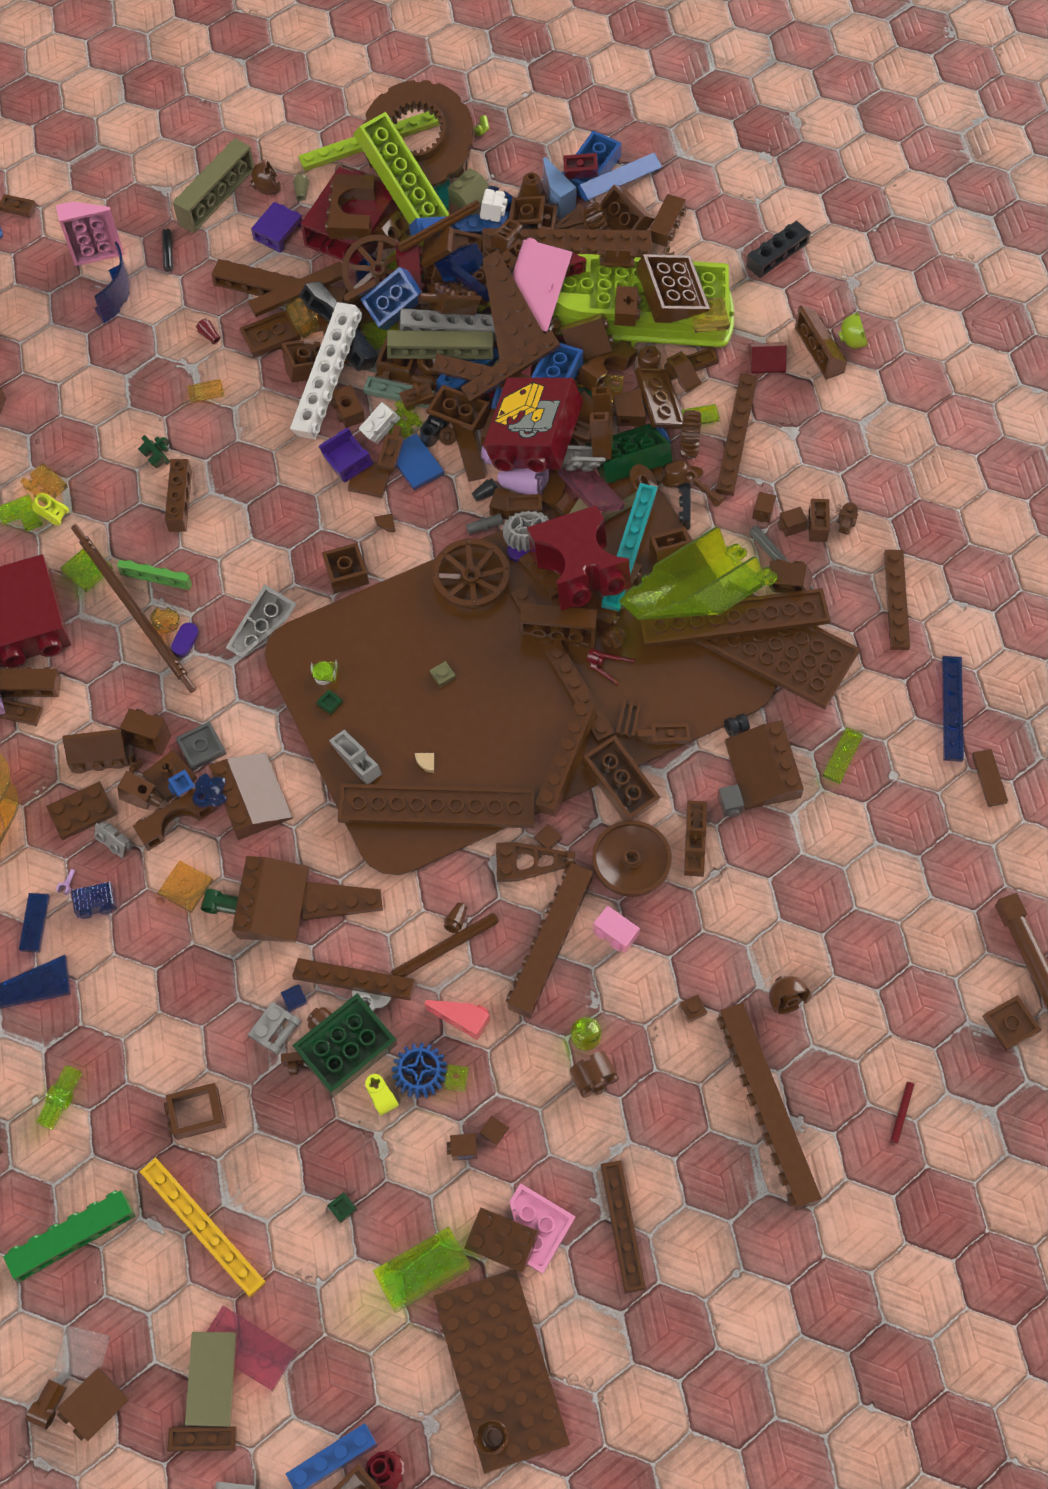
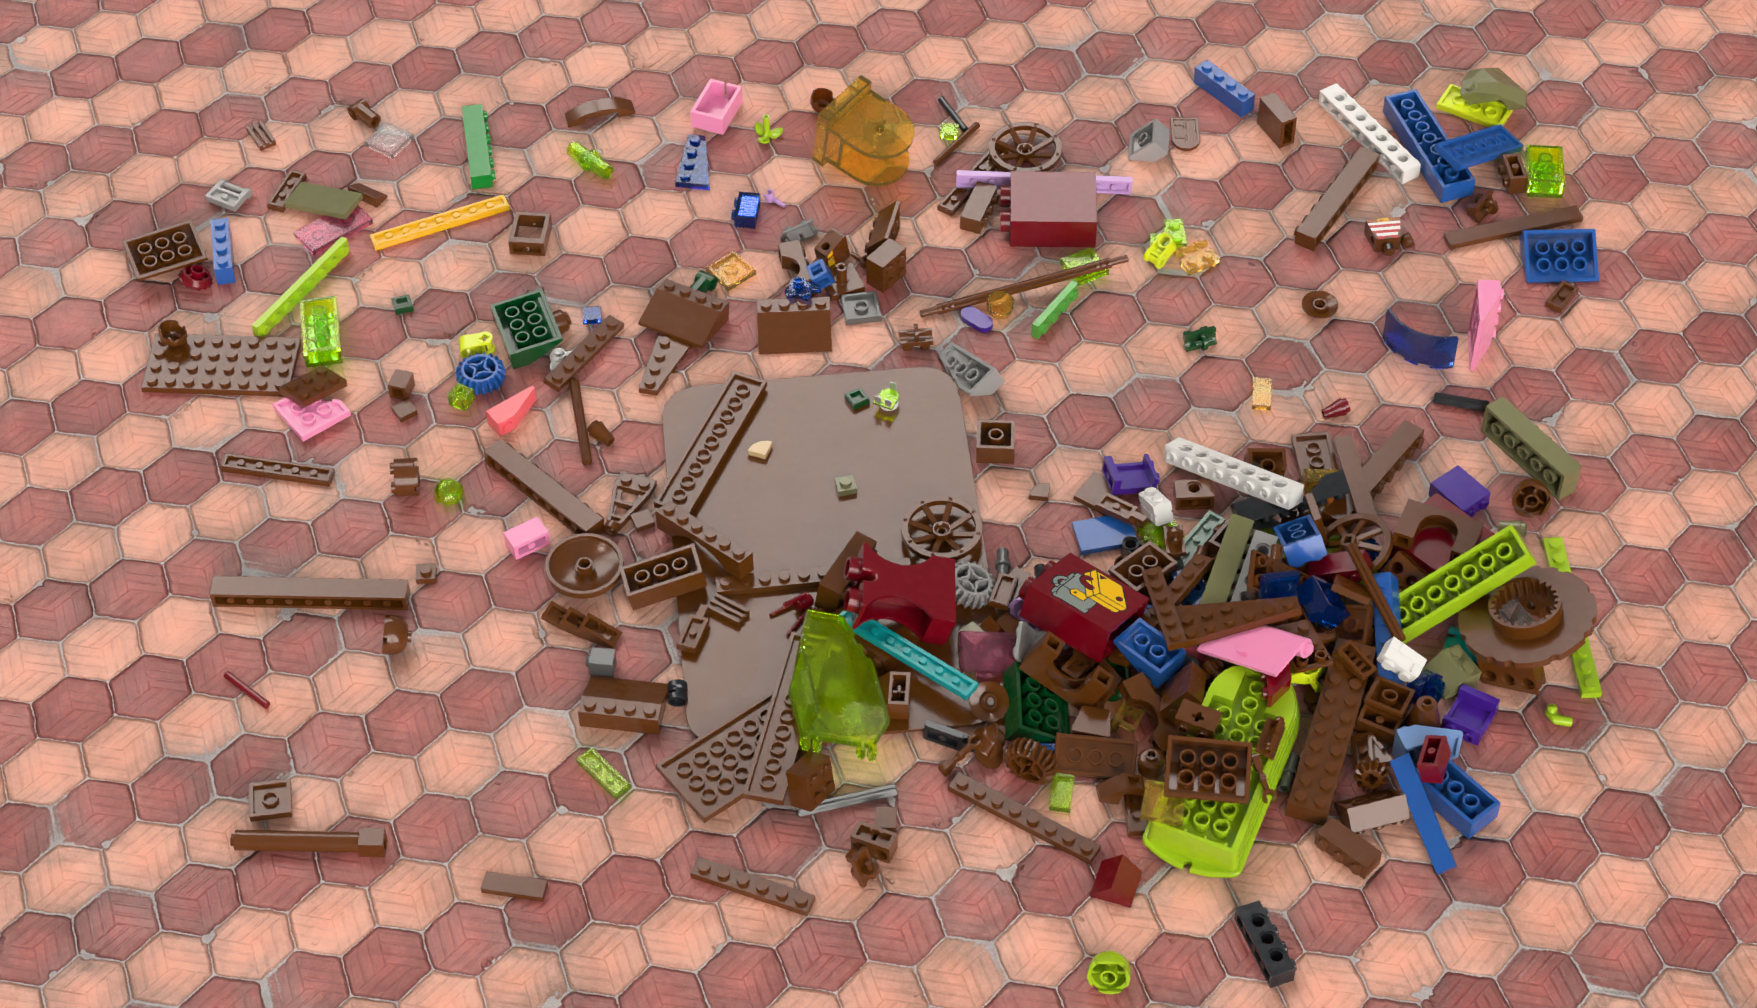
camera: 110 degrees right, 15 degrees down
clear blue tile [19,893,50,953] -> none
reddish brown plate [46,781,116,840] -> none
reddish brown brick [57,1367,129,1441] -> none
reddish brown brick [165,459,192,532] -> none
light grey plate [248,1002,302,1055] -> none
light grey slope [329,730,382,784] -> none
reddish brown brick [752,491,776,523] -> none
reddish brown slope [795,305,847,380] -> none
clear blue tile [942,656,964,762] -> none
none -> lime plate [252,236,350,337]
none -> reddish brown slope [347,183,387,208]
none -> reddish brown hips [899,324,933,351]
none -> reddish brown dish [1302,291,1338,318]
none -> dark purple panel [1441,684,1500,746]

